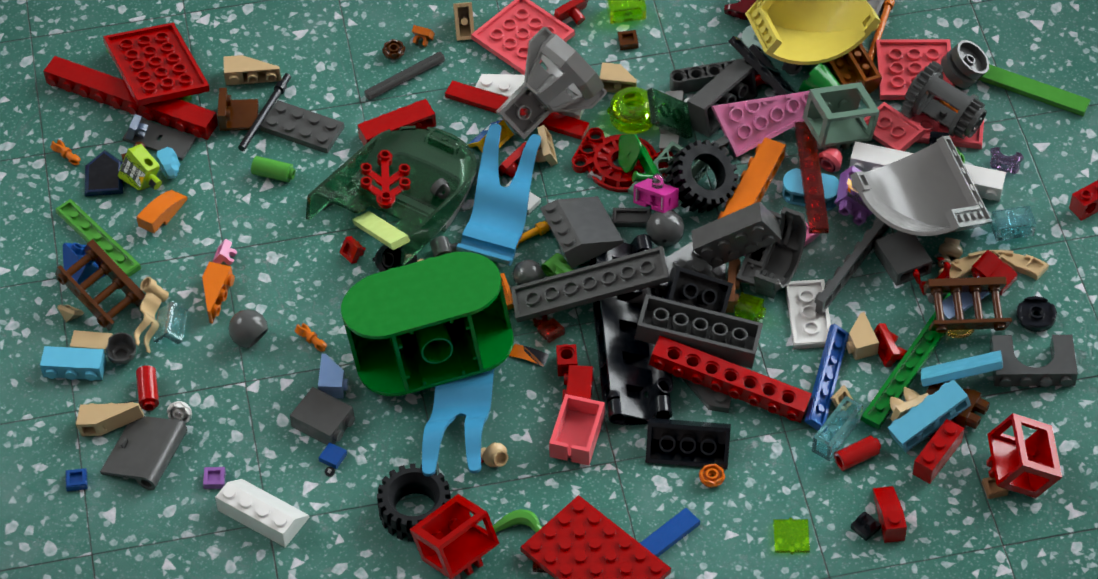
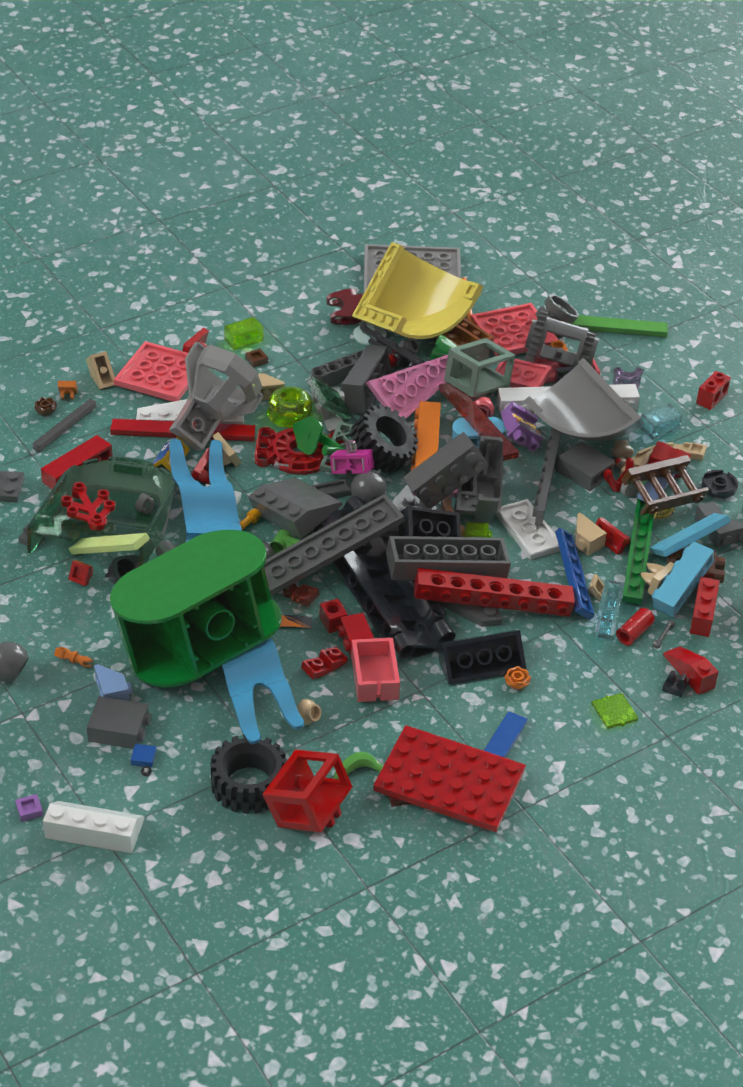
camera: 25 degrees left, 10 degrees down
none -> red slope [301,647,348,679]
none -> dark grey hinge [653,619,675,649]

